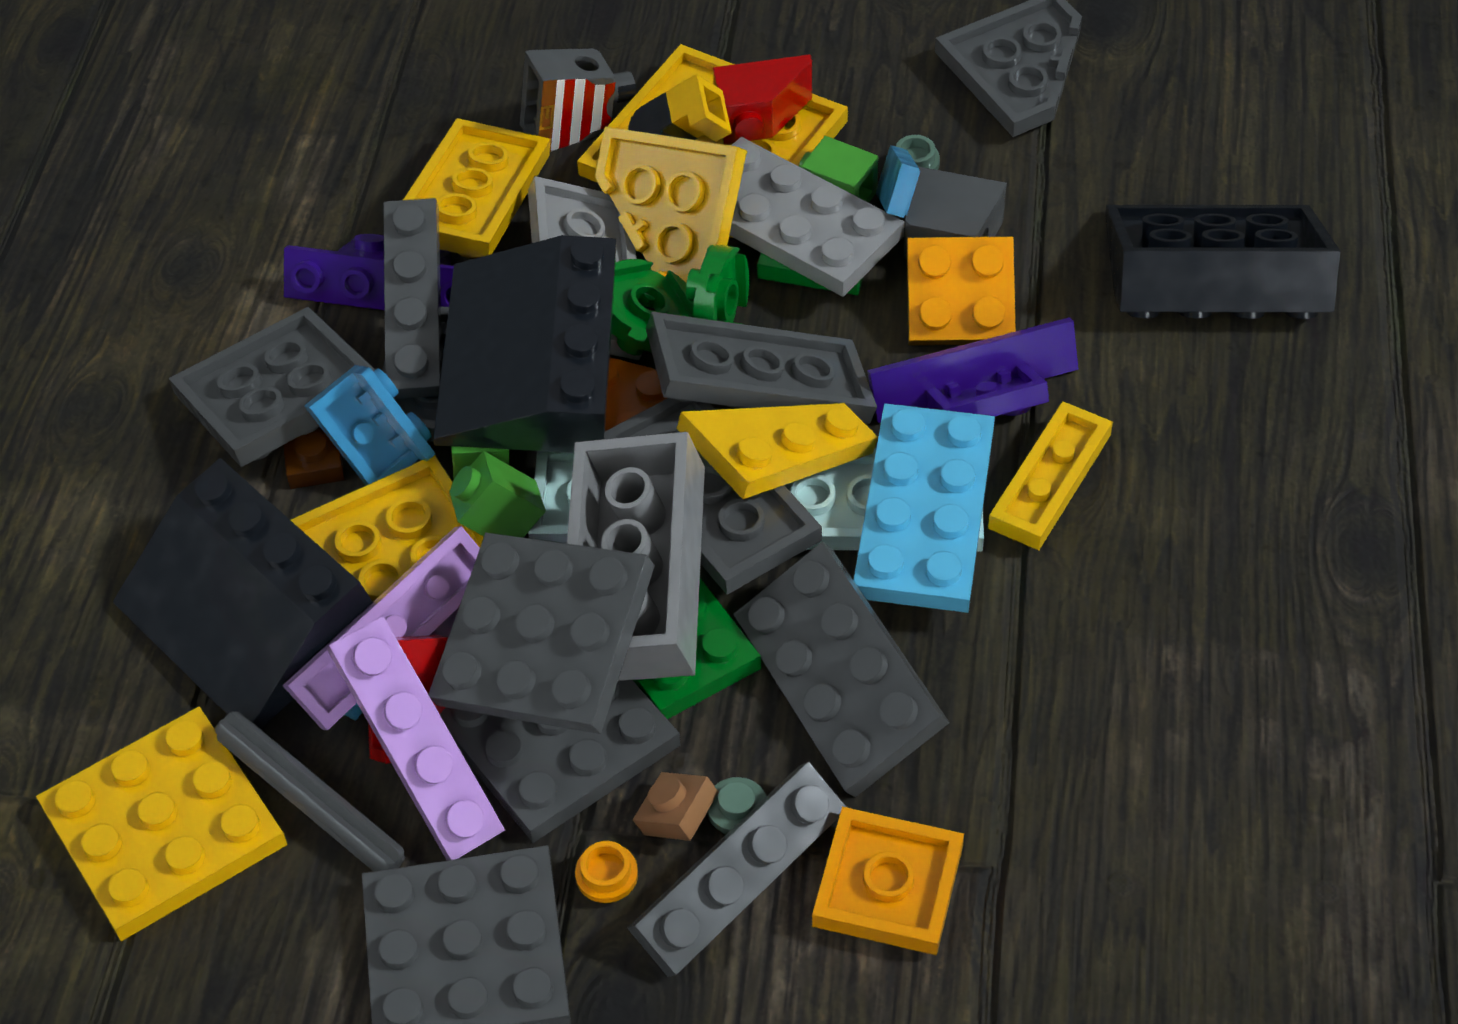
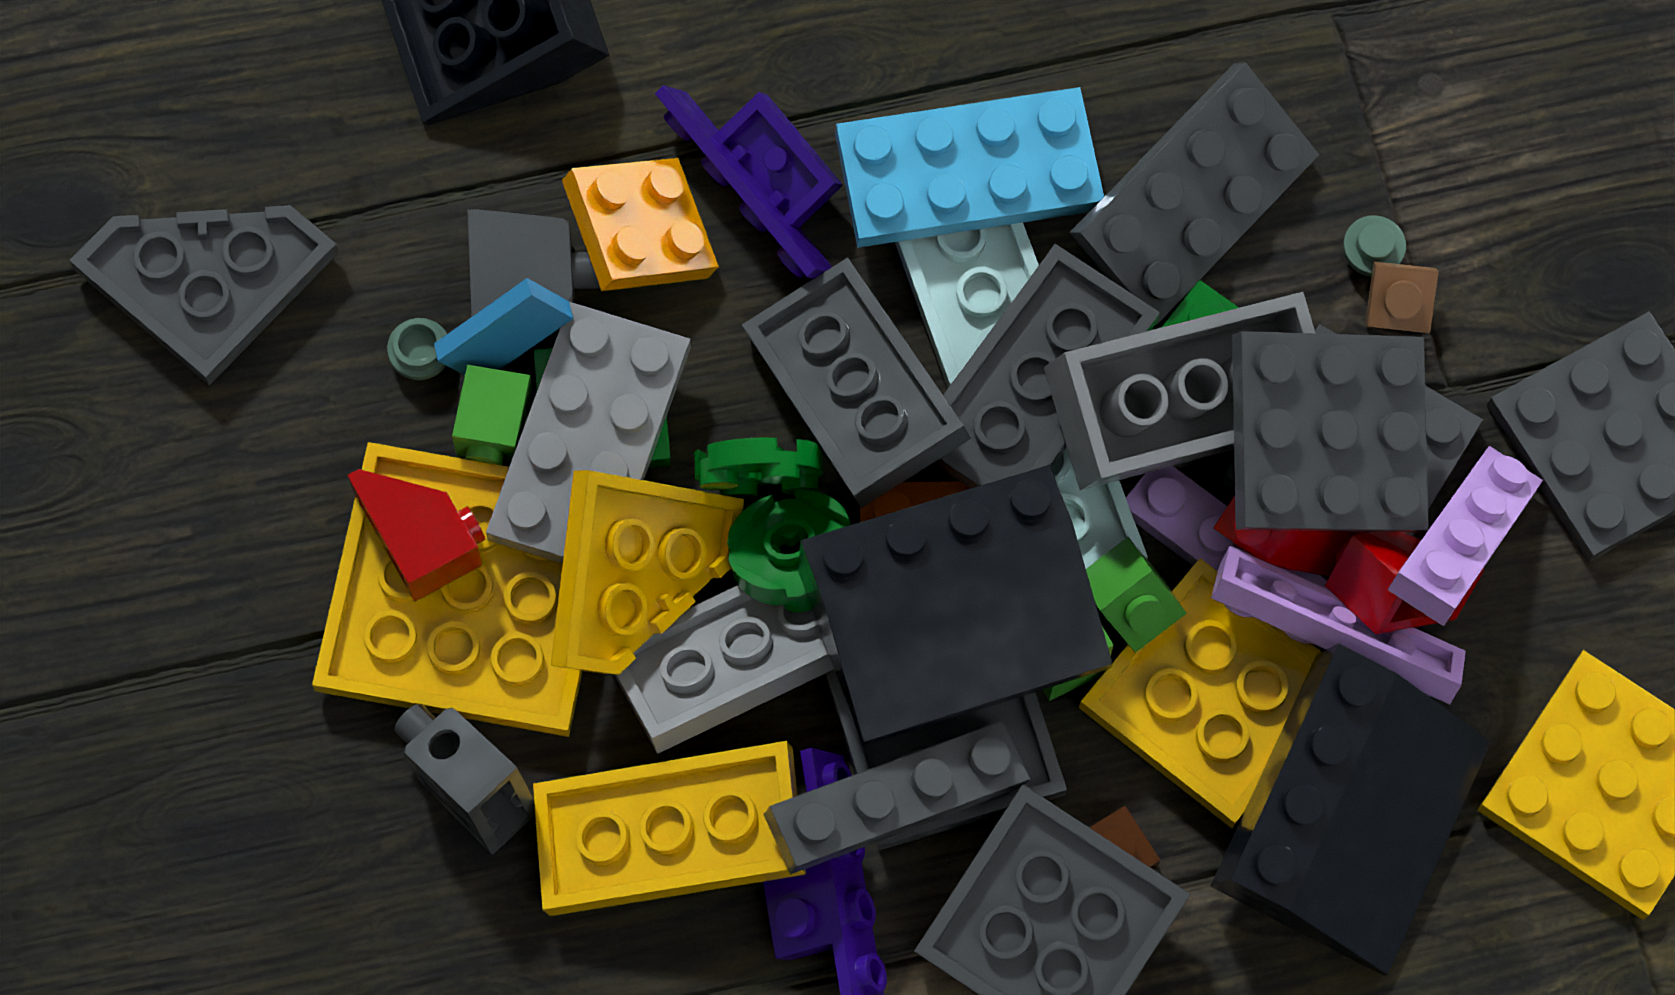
camera: 115 degrees left, 20 degrees up
dark grey axle [215,711,405,872] -> none
dark azure bracket [304,365,435,485] -> none
light orange plate [575,841,638,903] -> none
dark grey plate [627,762,846,977] -> none
yellow leg [628,74,732,142] -> none
yellow wing [677,403,878,499] -> none
light orange plate [812,807,964,955] -> none
yellow plate [988,401,1113,550] -> none

